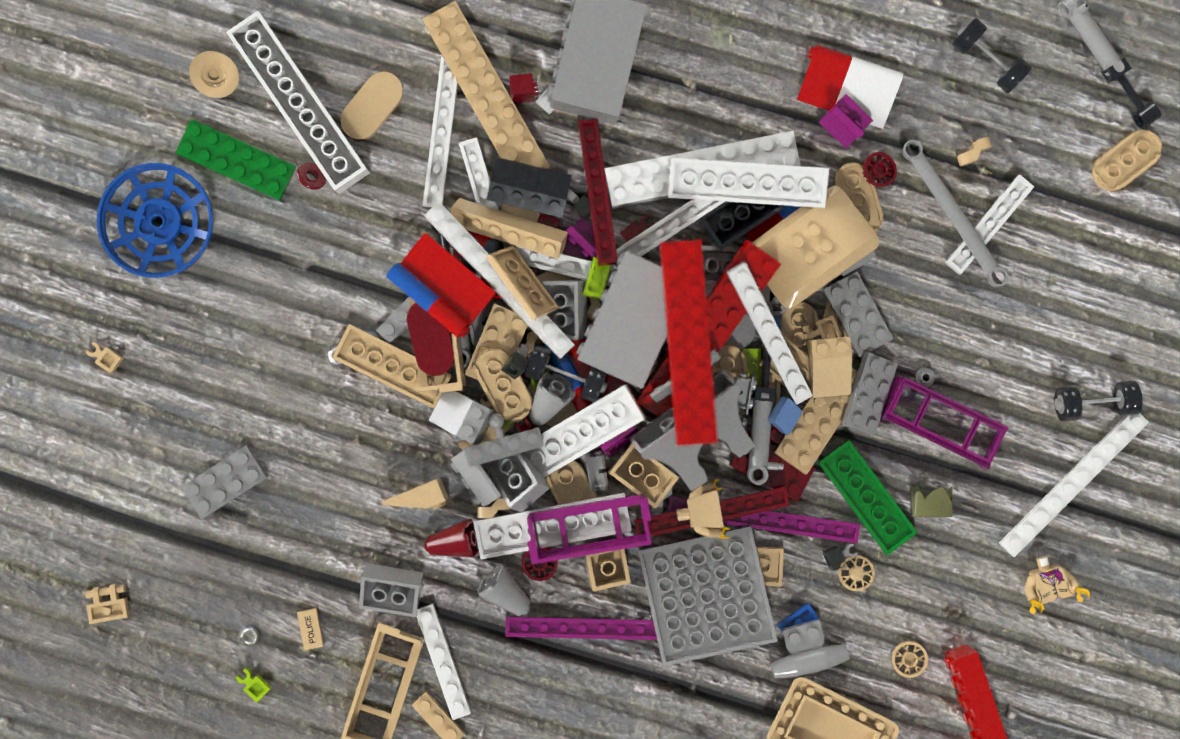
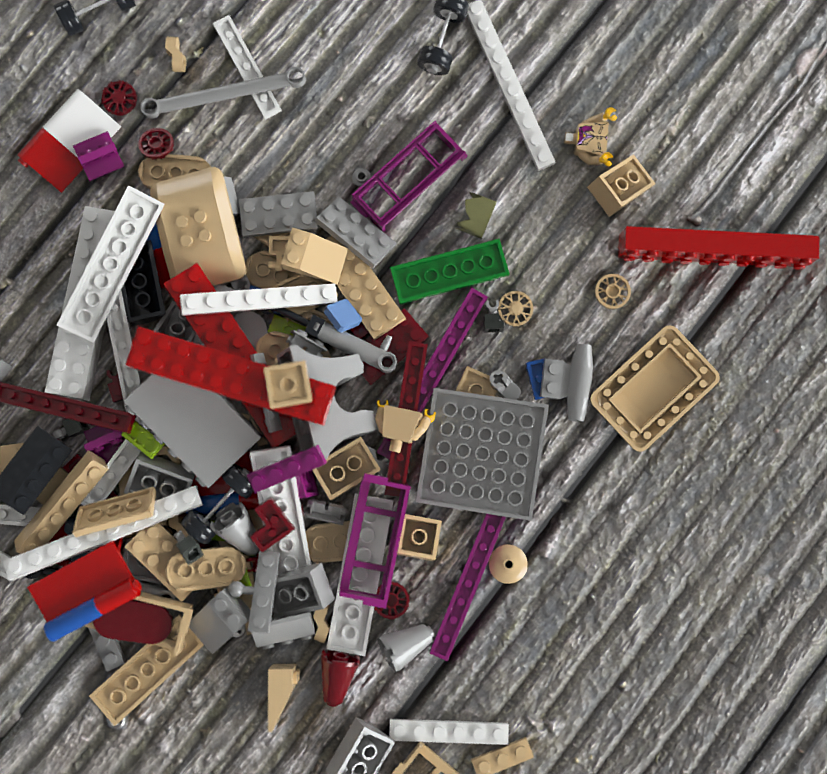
camera: 65 degrees left, 5 degrees down
none -> dark red wheel [101,80,137,116]
none -> magenta plate [247,444,327,493]
none -> dark red plate [250,497,295,552]
none -> tan plate [264,360,313,409]
none -> light grey piece [489,370,521,400]
none -> tan dish [489,544,527,584]
none -> tan slope [587,154,655,217]

